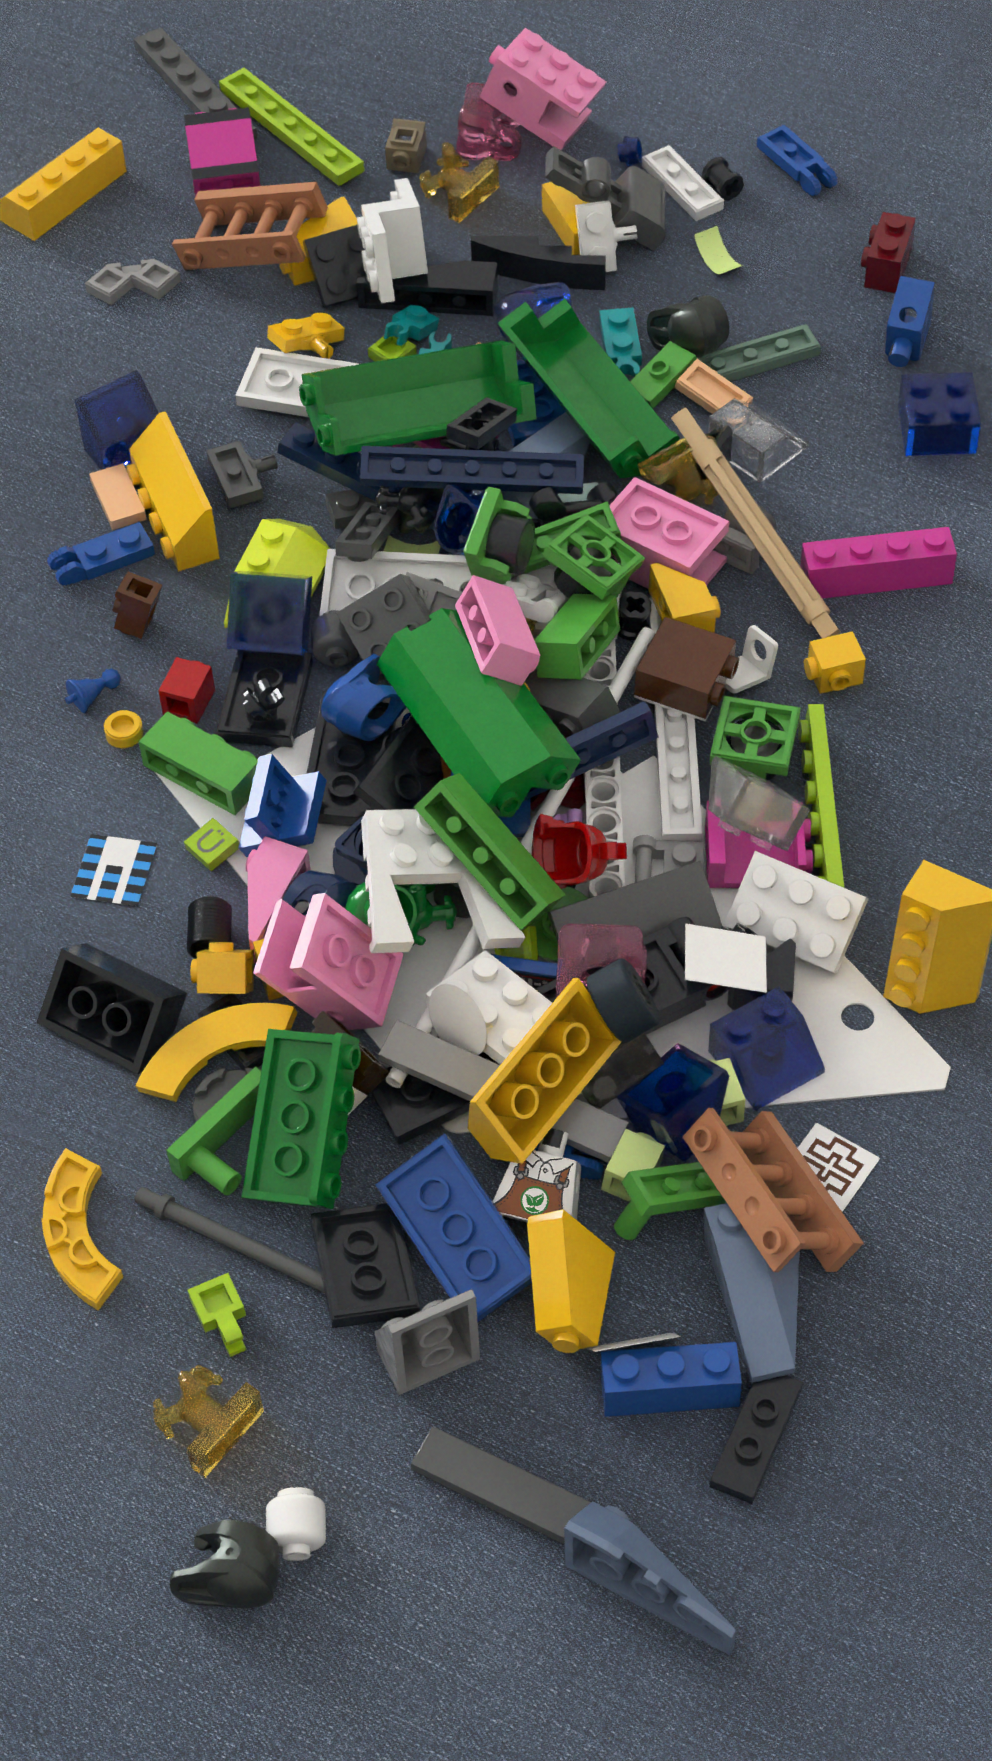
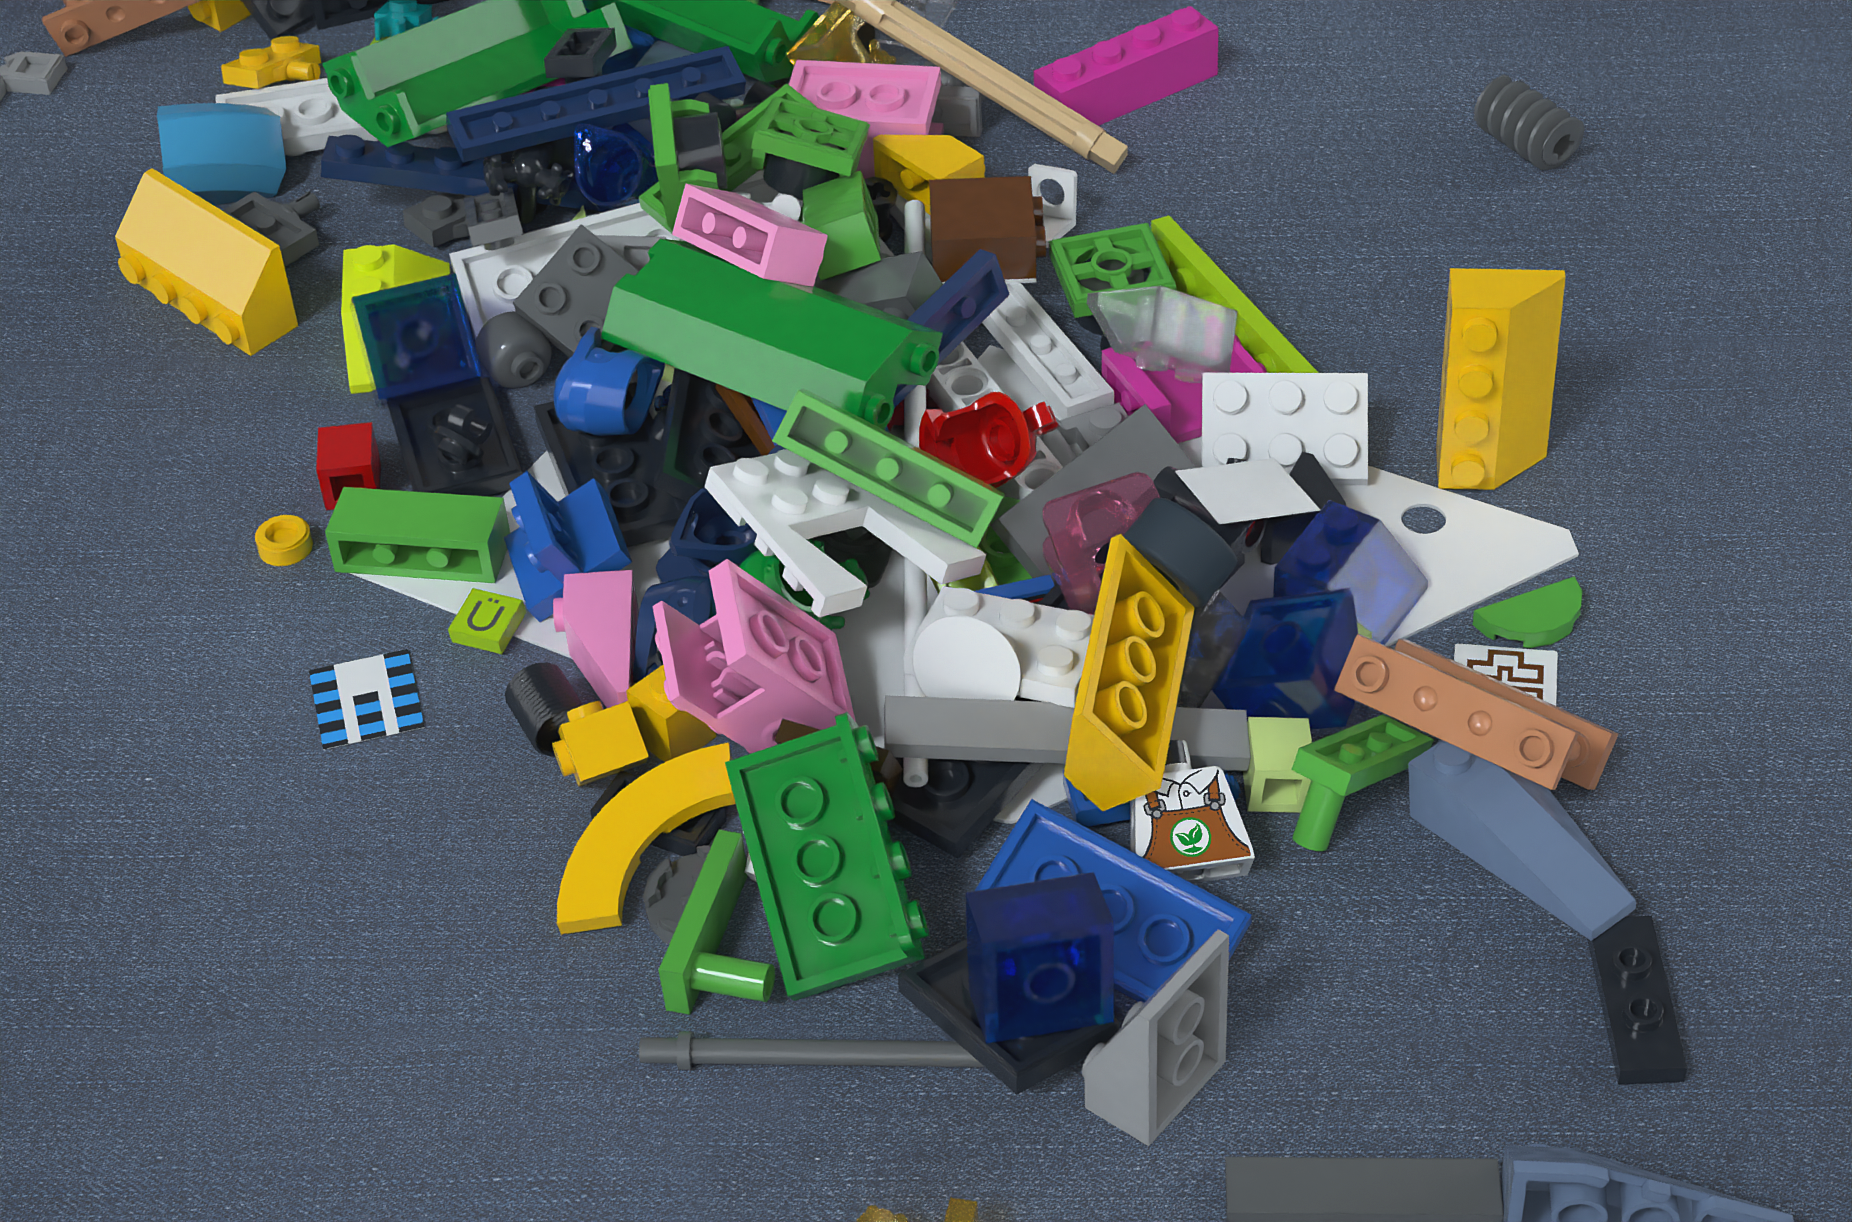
camera: 25 degrees left, 10 degrees down
black slope [37,943,187,1074] -> none
yellow tile [42,1148,123,1311] -> none
blue hinge [47,522,155,586] -> none
blue piece [65,668,121,713] -> none
clear blue slope [74,370,159,470] -> none
light nougat tile [89,463,147,530] -> none
reddish brown brick [112,571,163,639] -> none
lime plate [187,1273,246,1357] -> none
yellow slope [527,1209,615,1353] -> none
white sticker [588,1333,680,1352] -> none
blue brick [601,1342,742,1417] -> none
yellow brick [804,631,866,694] -> none
none -> dark azure slope [157,103,286,205]
none -> clear blue brick [965,872,1114,1043]
none -> bright green tile [1472,576,1582,648]

